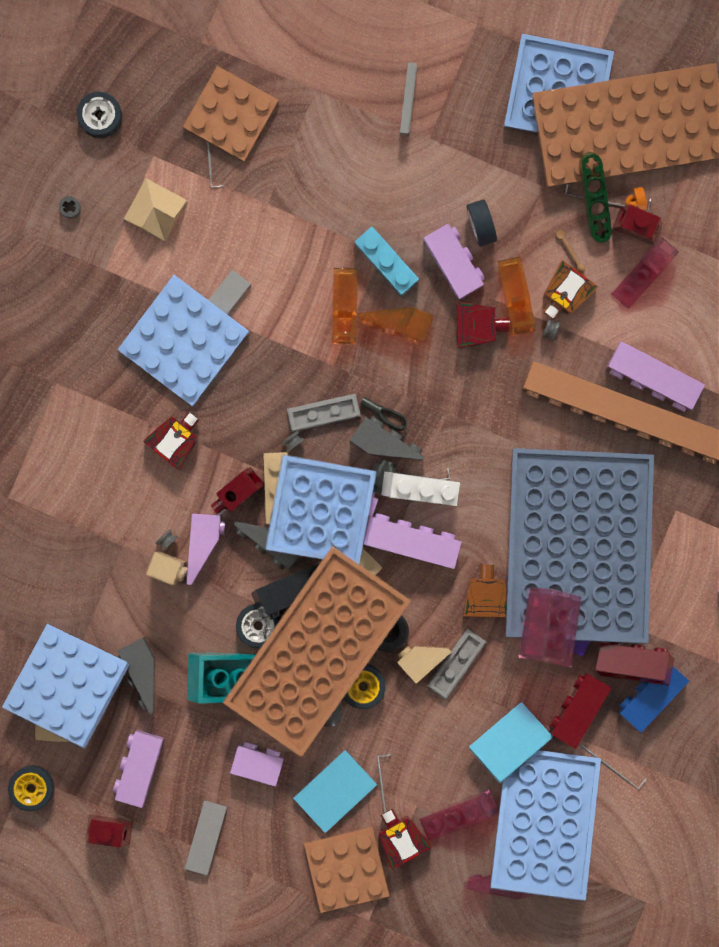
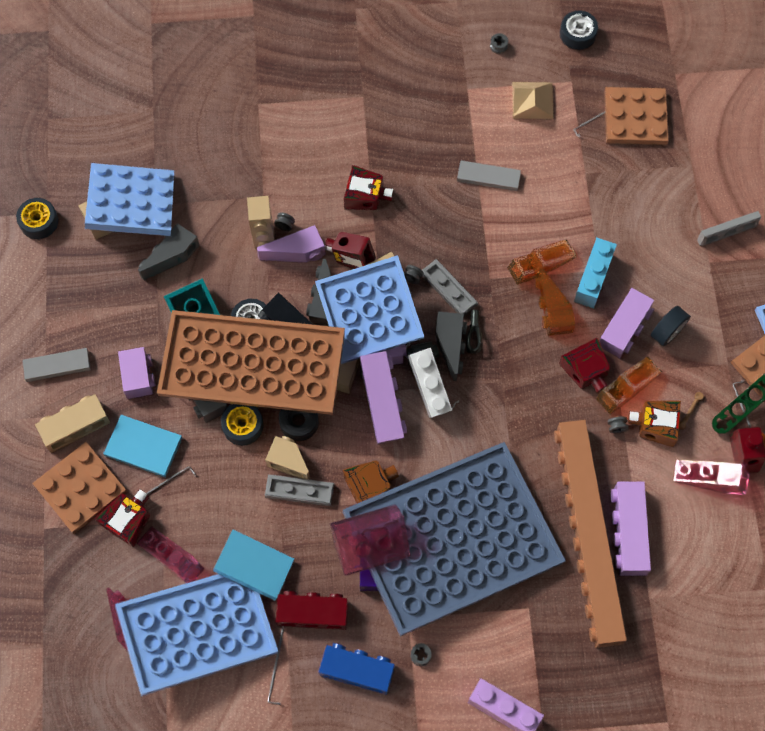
camera: 65 degrees right, 20 degrees down
dark red torso [85,814,133,847] -> none
lavender brick [112,730,164,808] -> none
light blue plate [117,275,250,406] -> none
dark red brick [596,642,674,686] -> none
none -> tan brick [35,394,110,453]
none -> dark grey bush [410,643,432,666]

